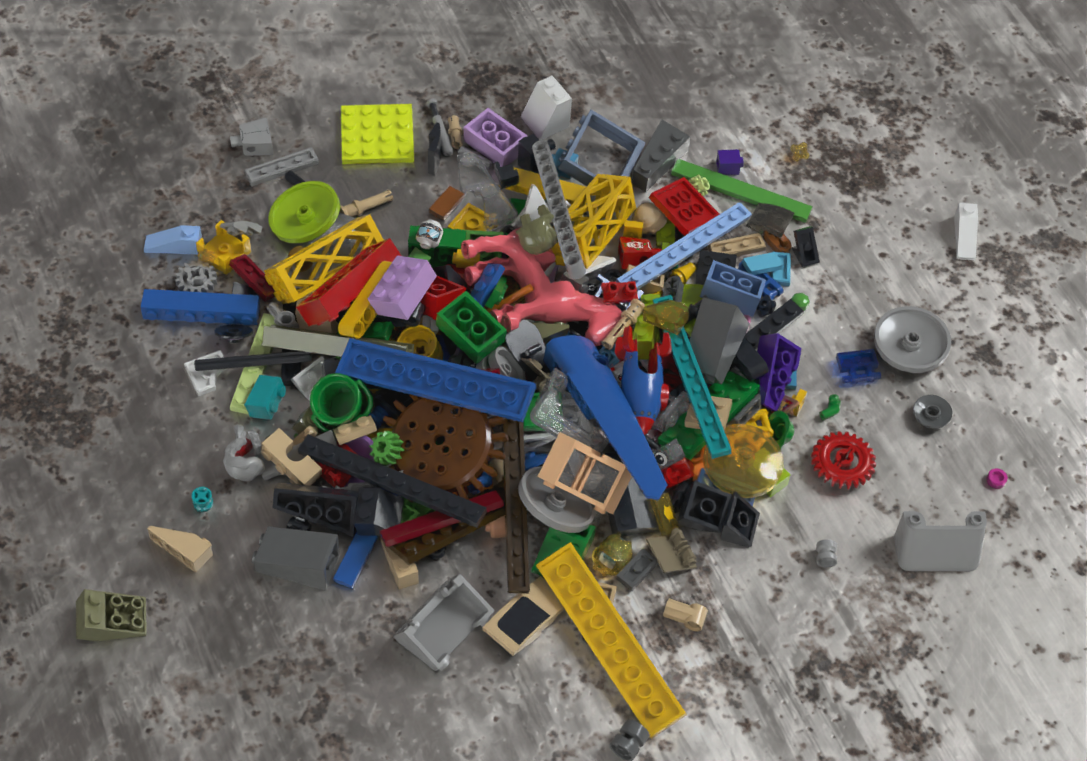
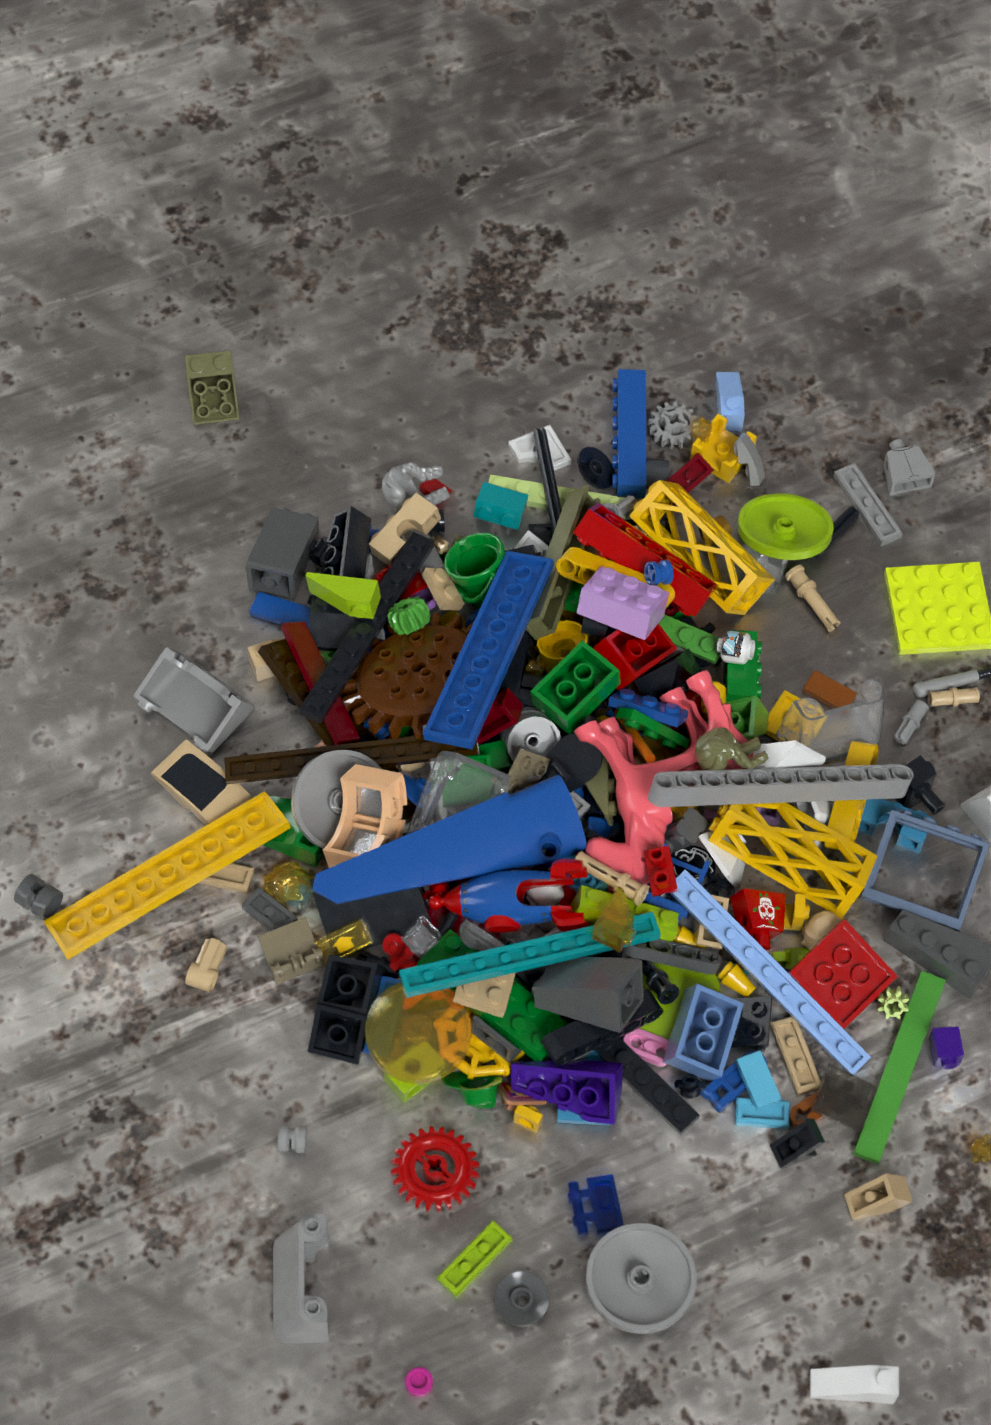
camera: 90 degrees right, 5 degrees up
tan slope [147,526,213,572] -> none
teal wheel [191,486,214,512] -> none
black slope [428,122,441,175] -> none
lavender brick [463,108,527,167] -> none
black panel [495,161,519,189] -> none
bright green tile [791,293,810,311] -> none
green arm [819,394,841,420] -> none
none -> lime slope [306,572,381,619]
none -> lime tile [437,1220,513,1299]
none -> blue wheel [644,560,674,586]
none -> tan slope [844,1173,913,1220]

